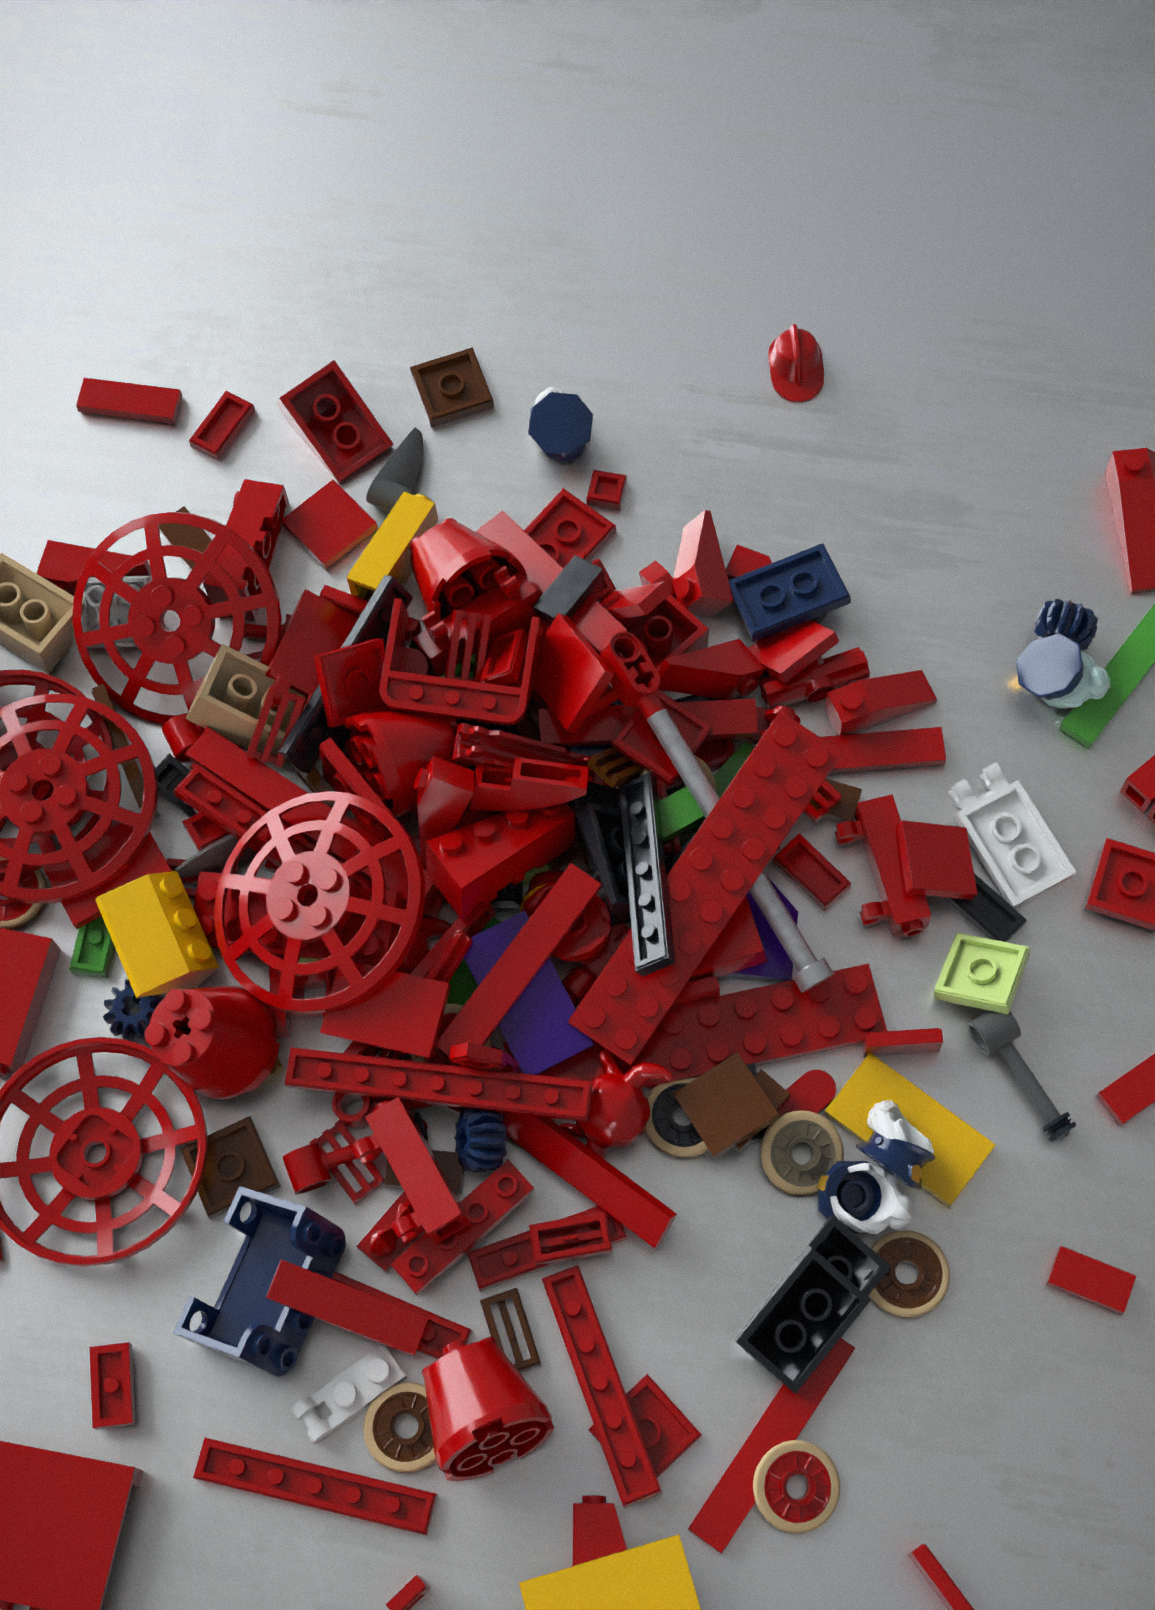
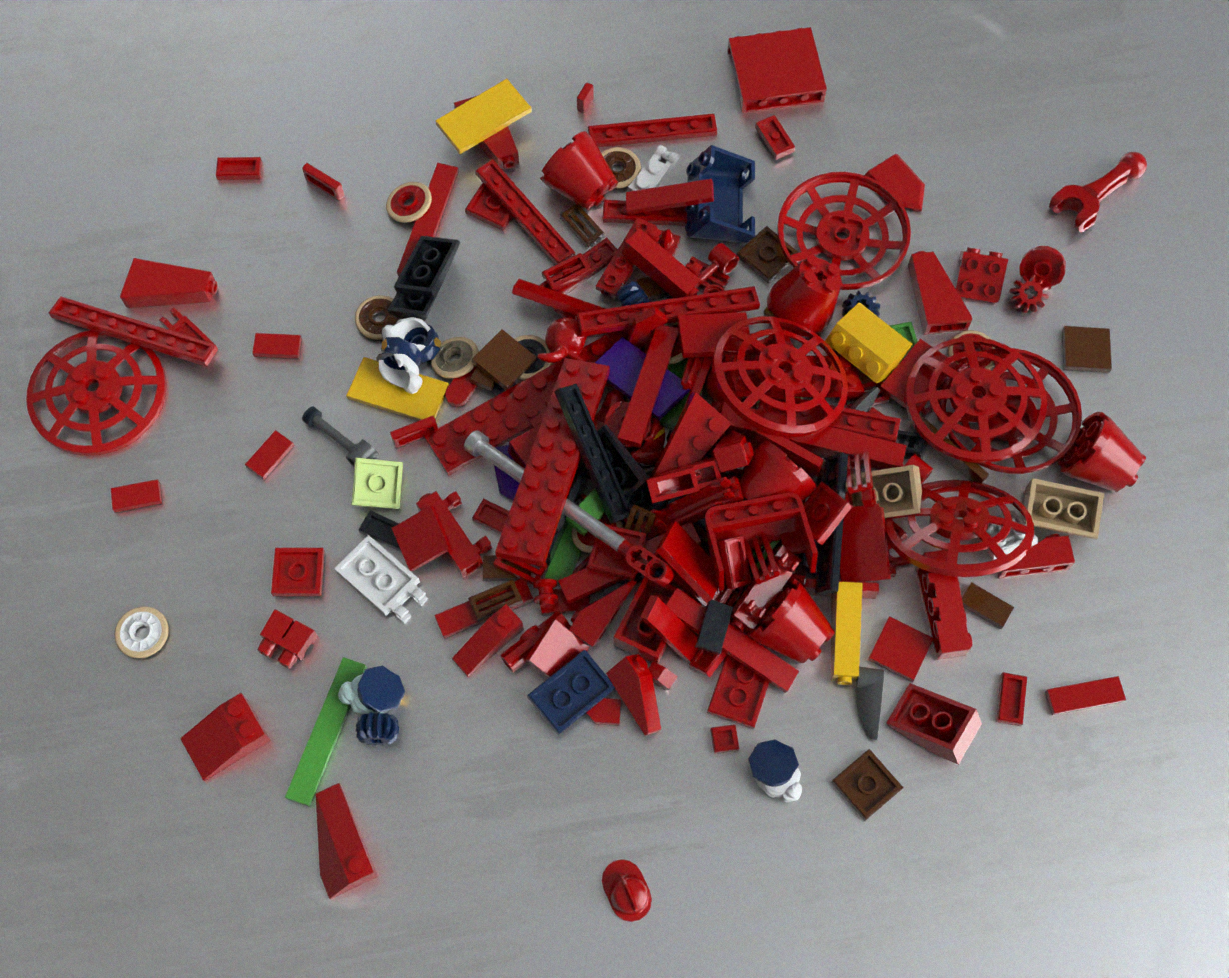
camera: 155 degrees right, 0 degrees up
none -> reddish brown tile [468,579,523,621]

